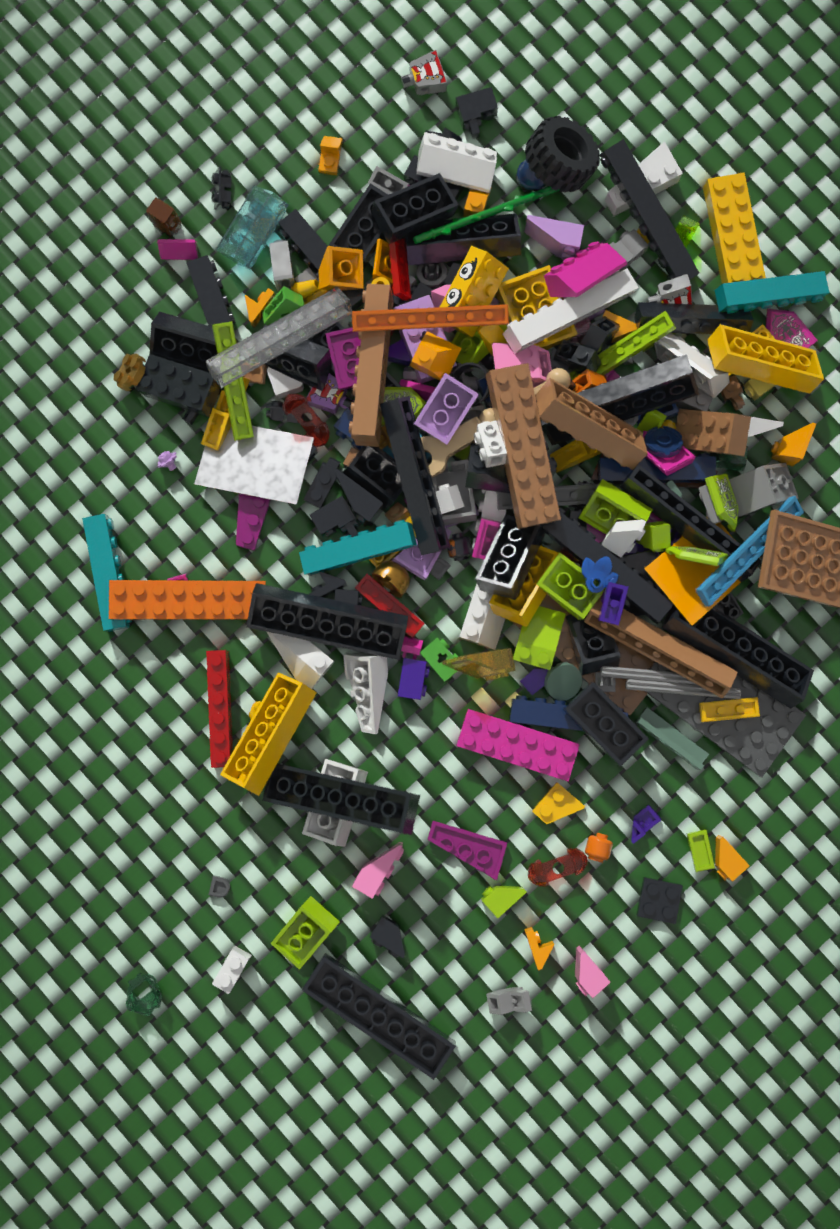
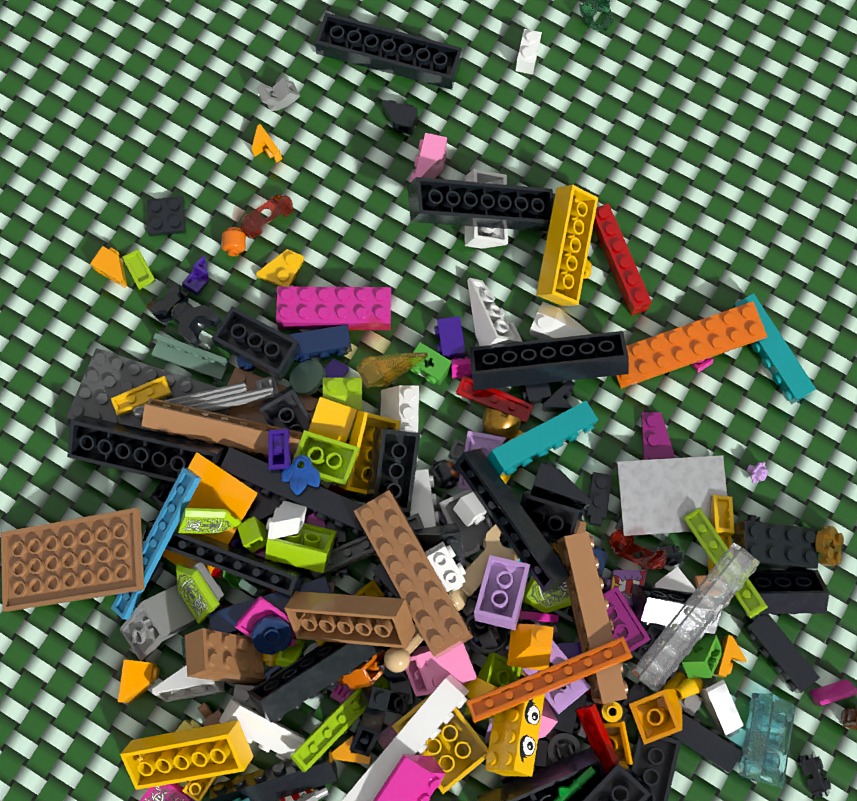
camera: 165 degrees right, 10 degrees down
dark grey tile [209,875,231,897] -> none
lime slope [270,896,340,970] -> none
black hinge [310,496,358,537] -> none
medium nougat plate [385,502,410,524] -> none
magenta wing [427,820,507,881] -> none
dark pink hinge [472,517,502,559] -> none
lime slope [481,885,526,918] -> none
bright pink slope [575,946,610,998] -> none
none -> black piece [146,281,222,348]
none -> yellow tile [308,396,357,443]

